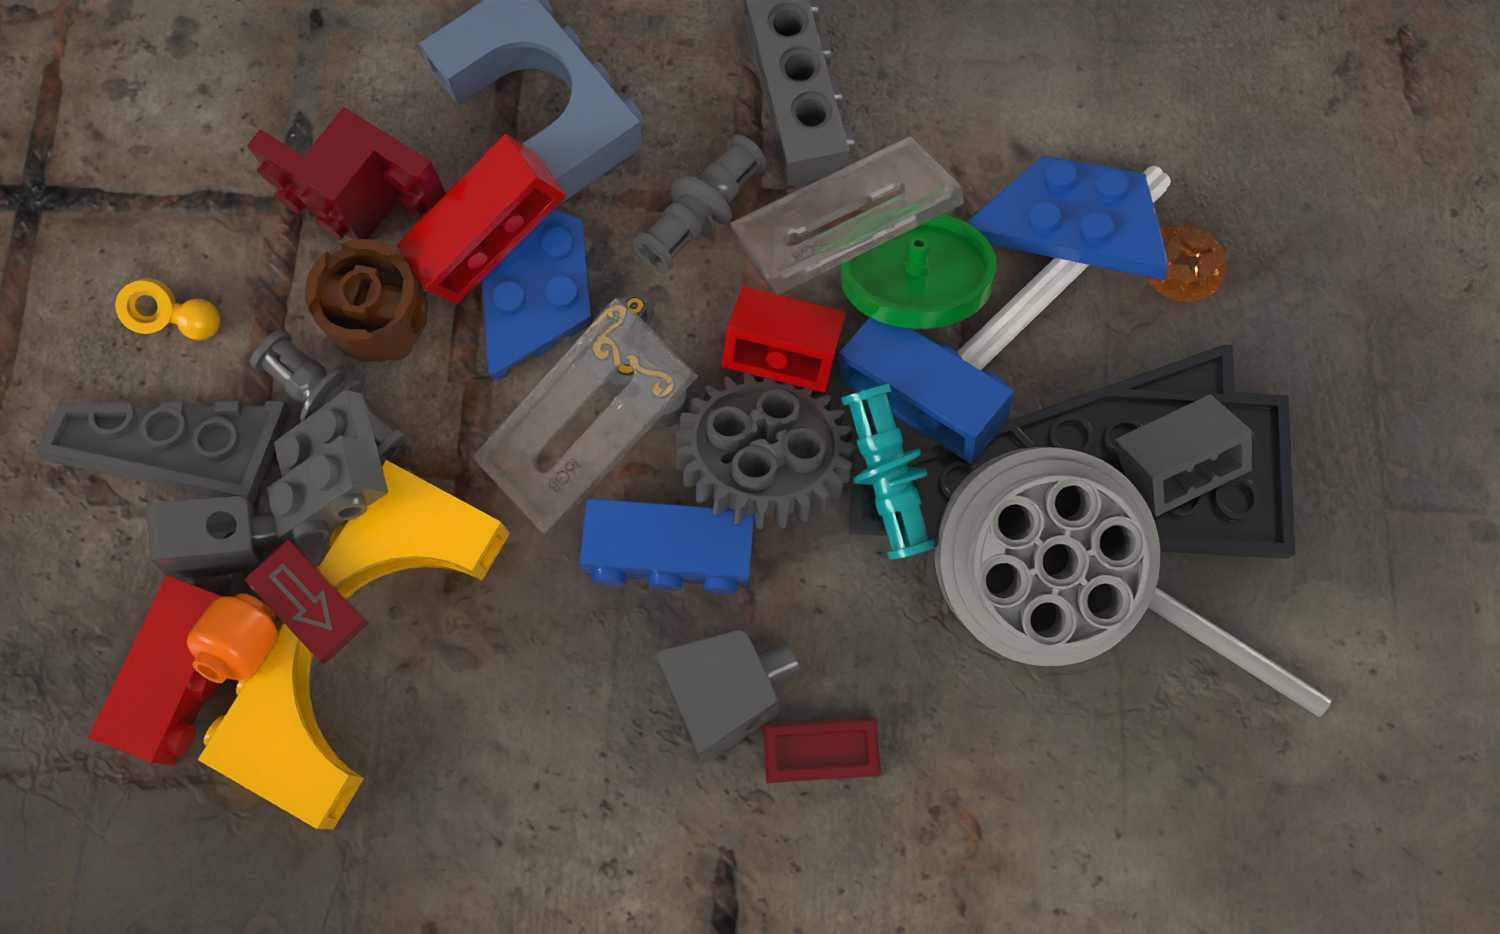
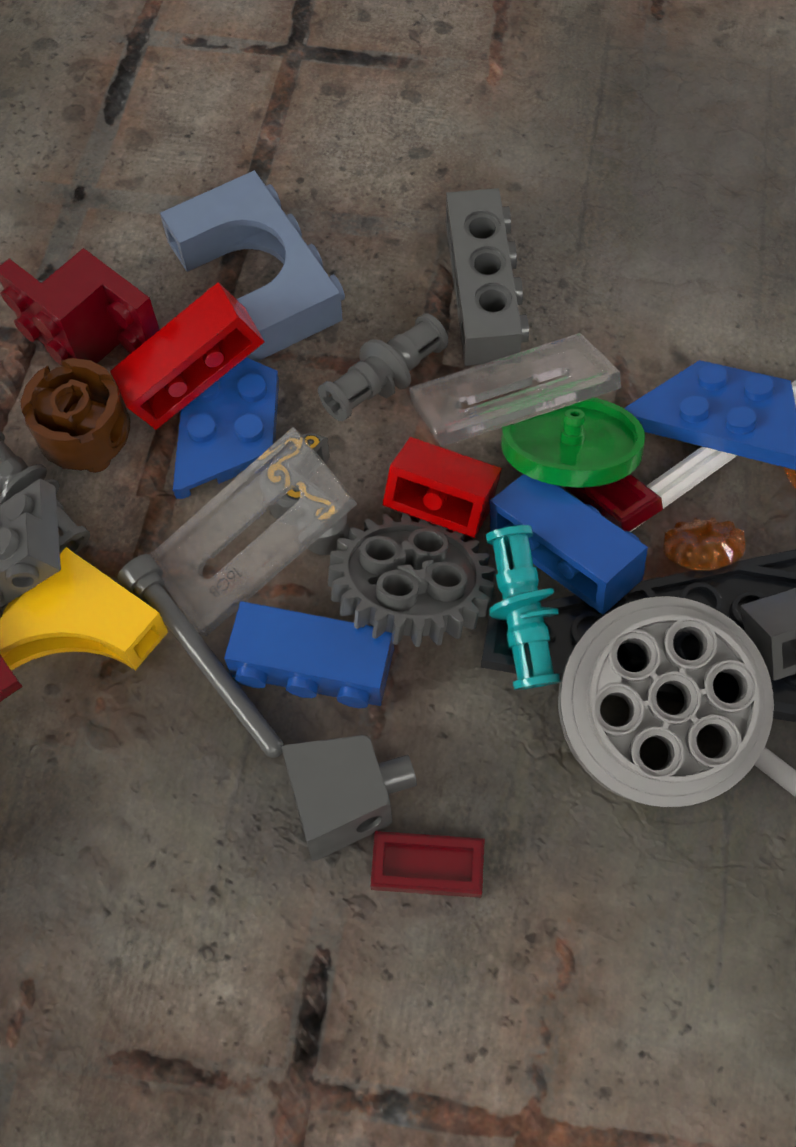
camera: 10 degrees right, 10 degrees down
none -> dark grey piece [117,554,284,758]
none -> dark red tile [565,474,663,531]
none -> clear orange gear [663,517,746,570]

